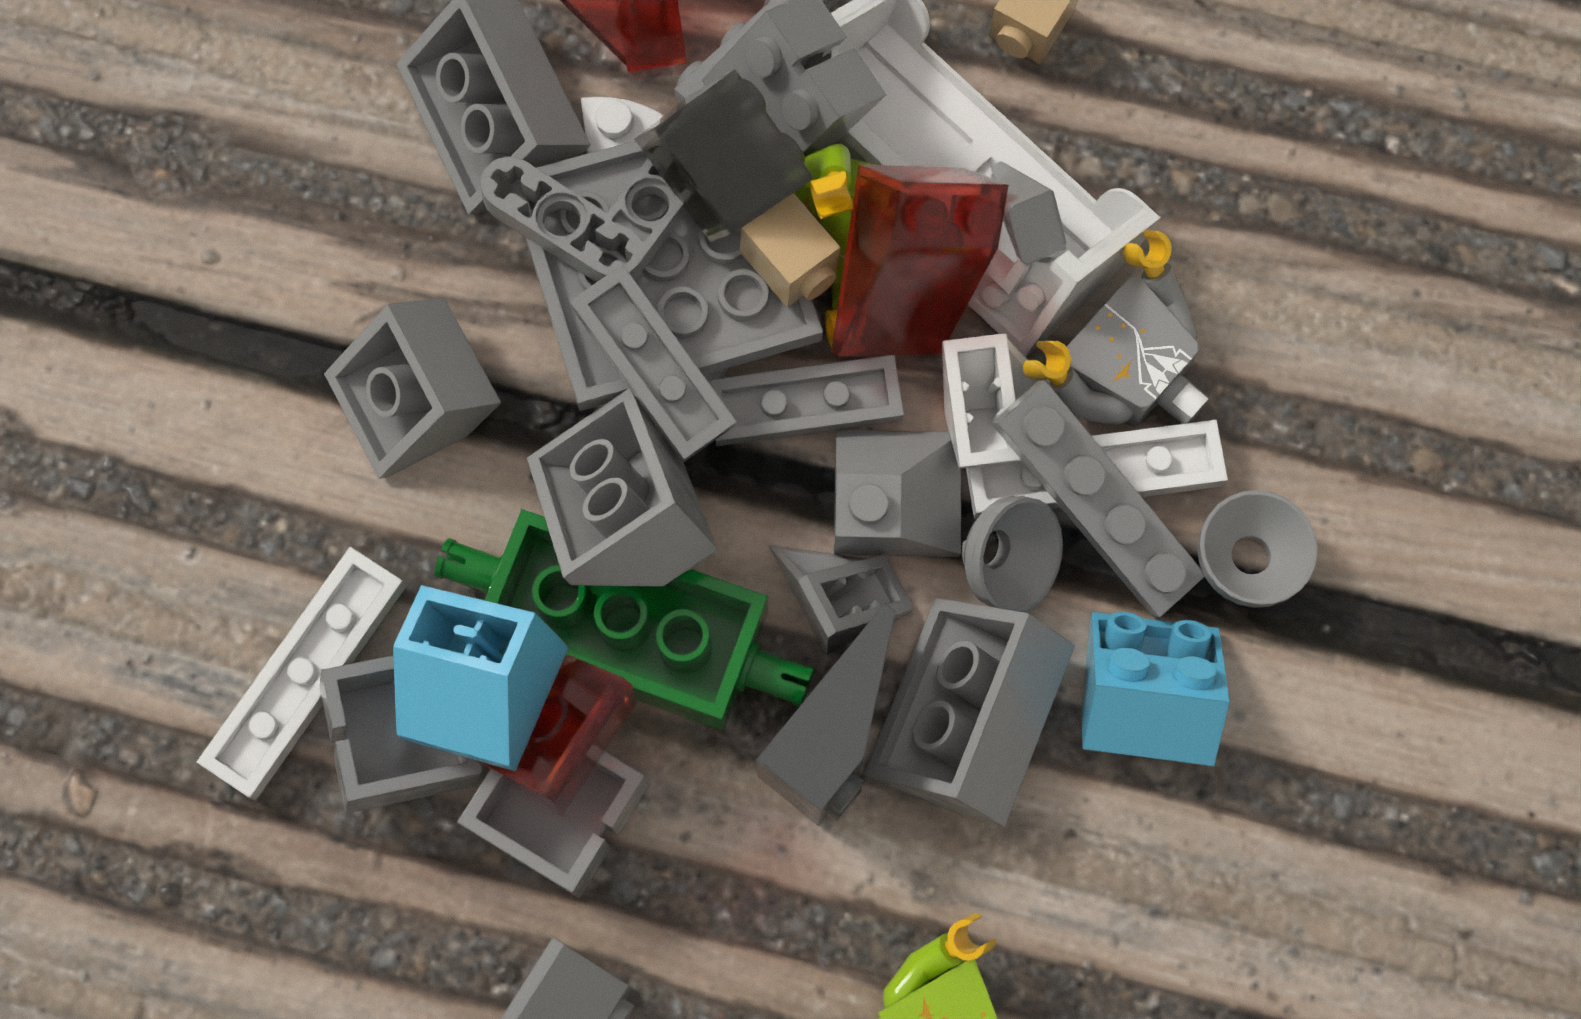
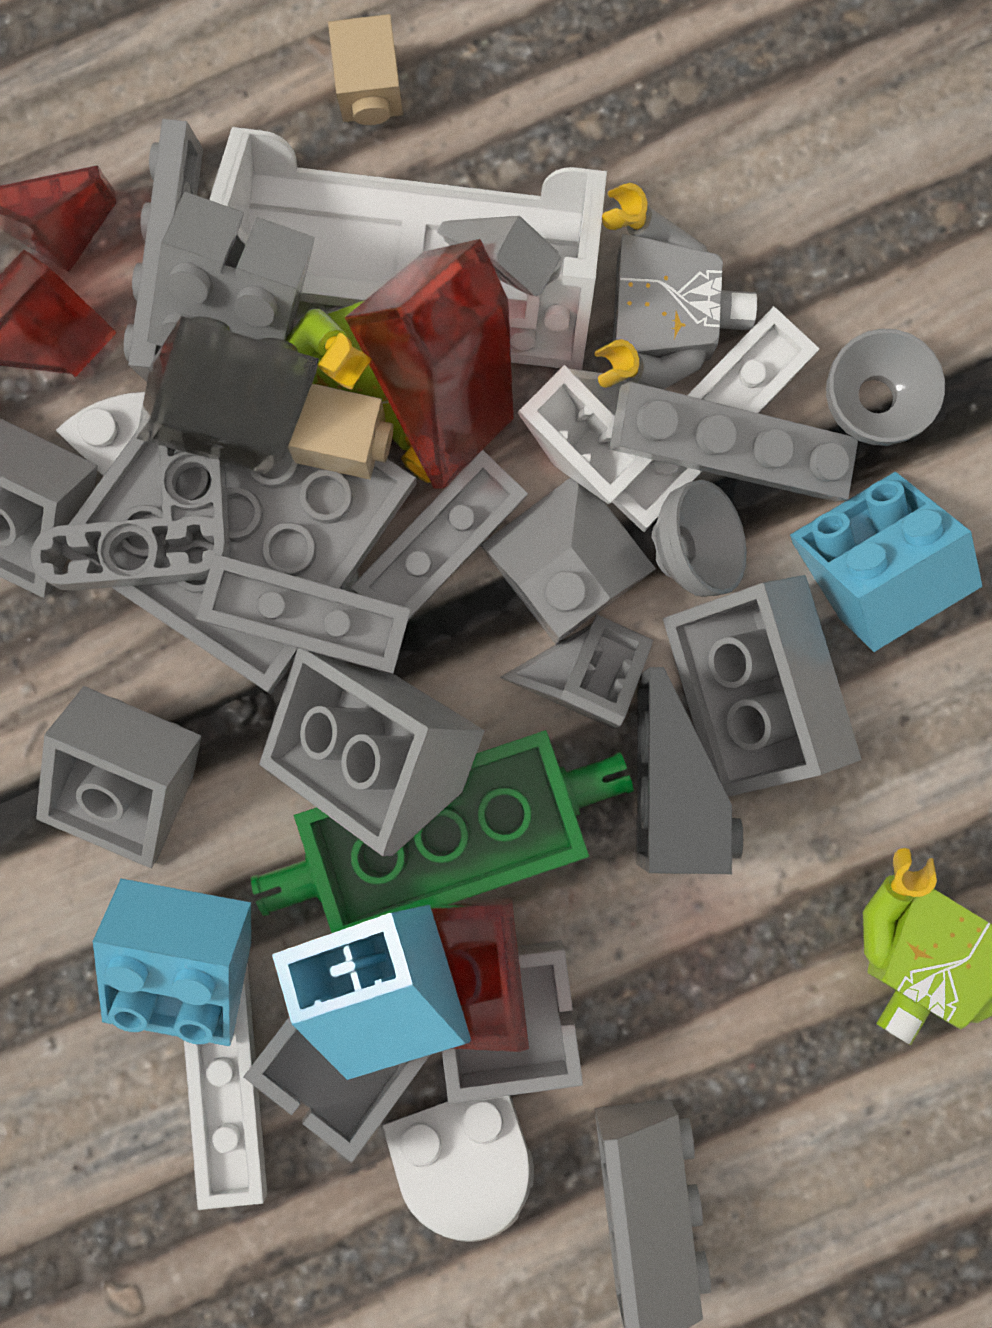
camera: 35 degrees left, 10 degrees up
none -> medium azure slope [93,878,251,1046]
none -> white slope [382,1096,534,1242]

